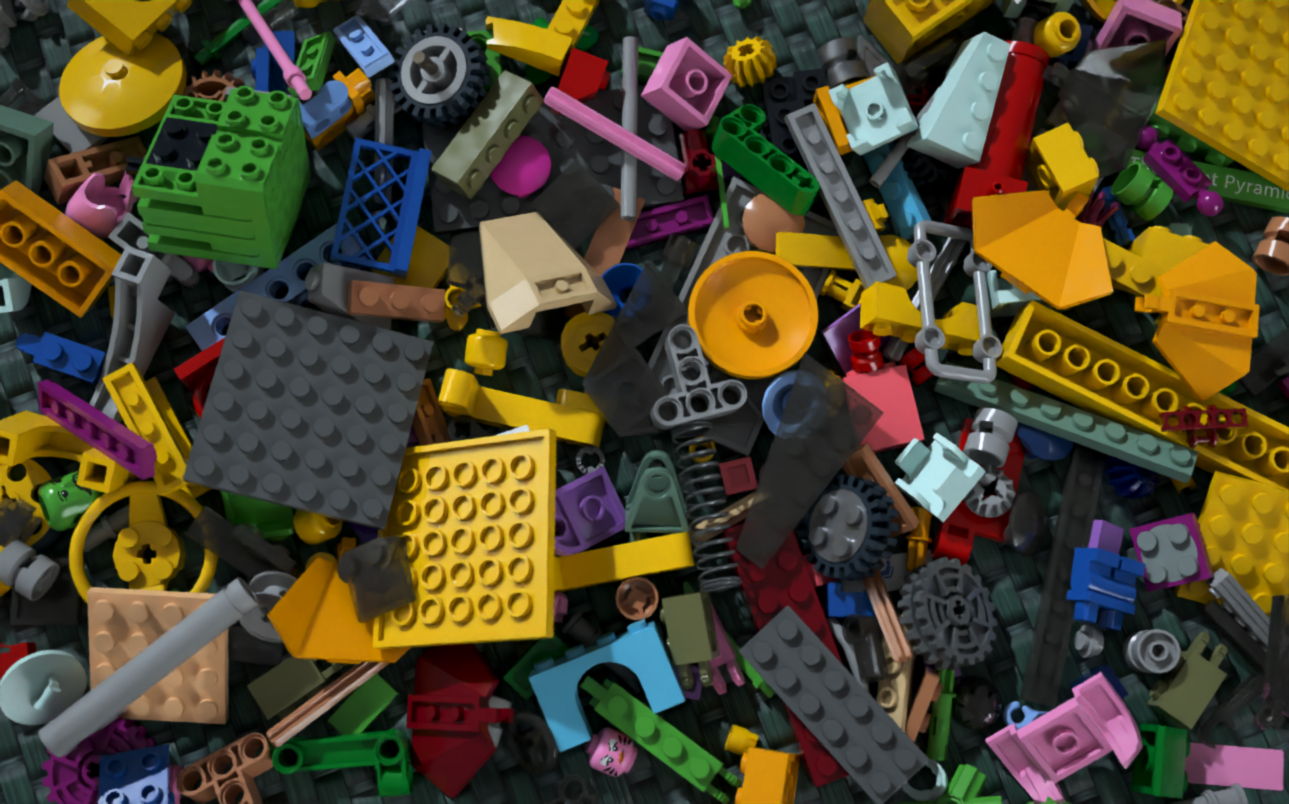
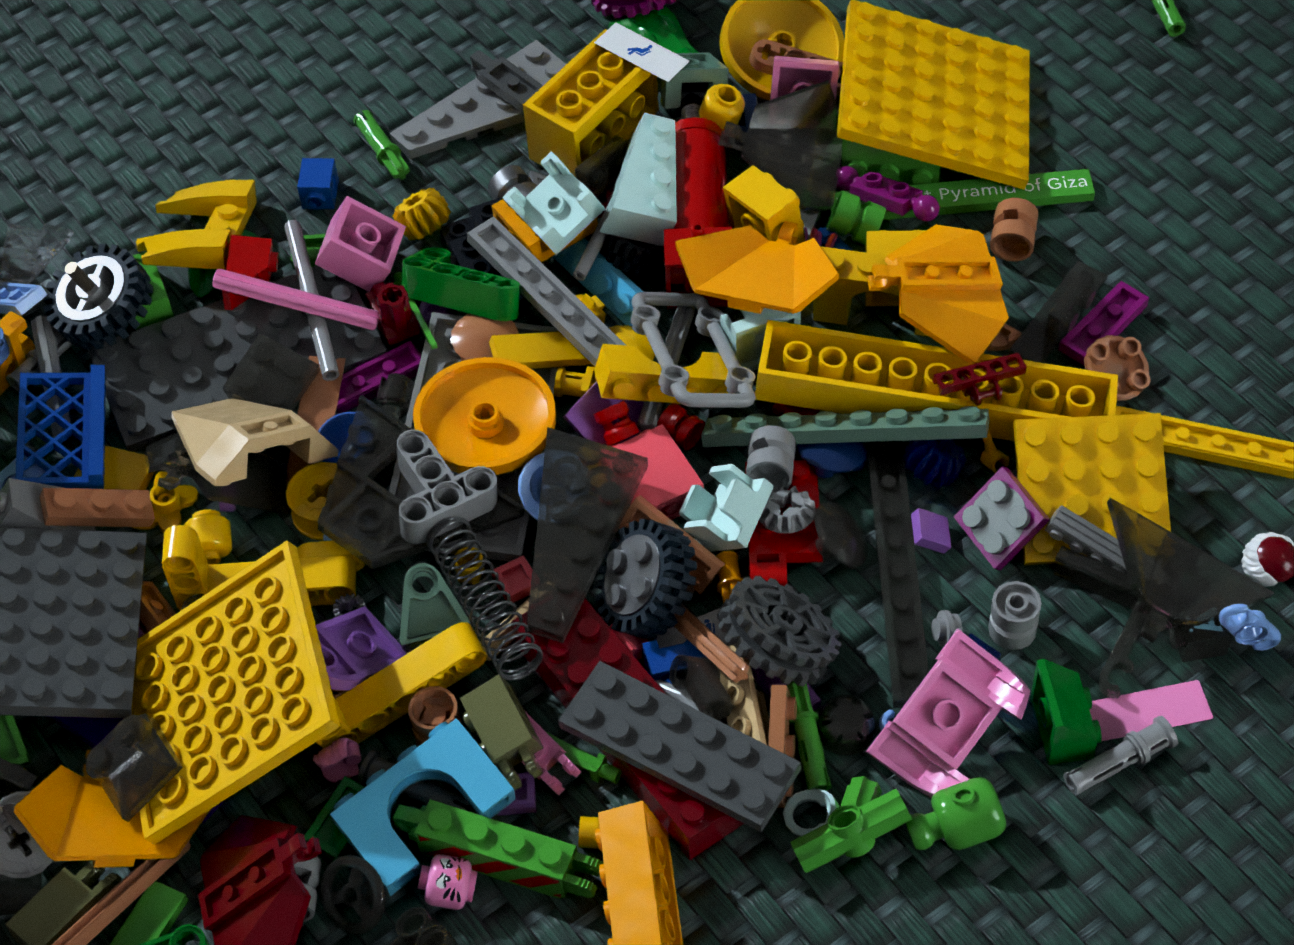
camera: 10 degrees left, 25 degrees down
yellow head [293,510,343,545] -> none
olive brick [431,70,544,199] -> none
dark pink dish [490,135,552,198] -> none
blue hips [1066,548,1146,631] -> none
olive hinge [1147,631,1228,730] -> none

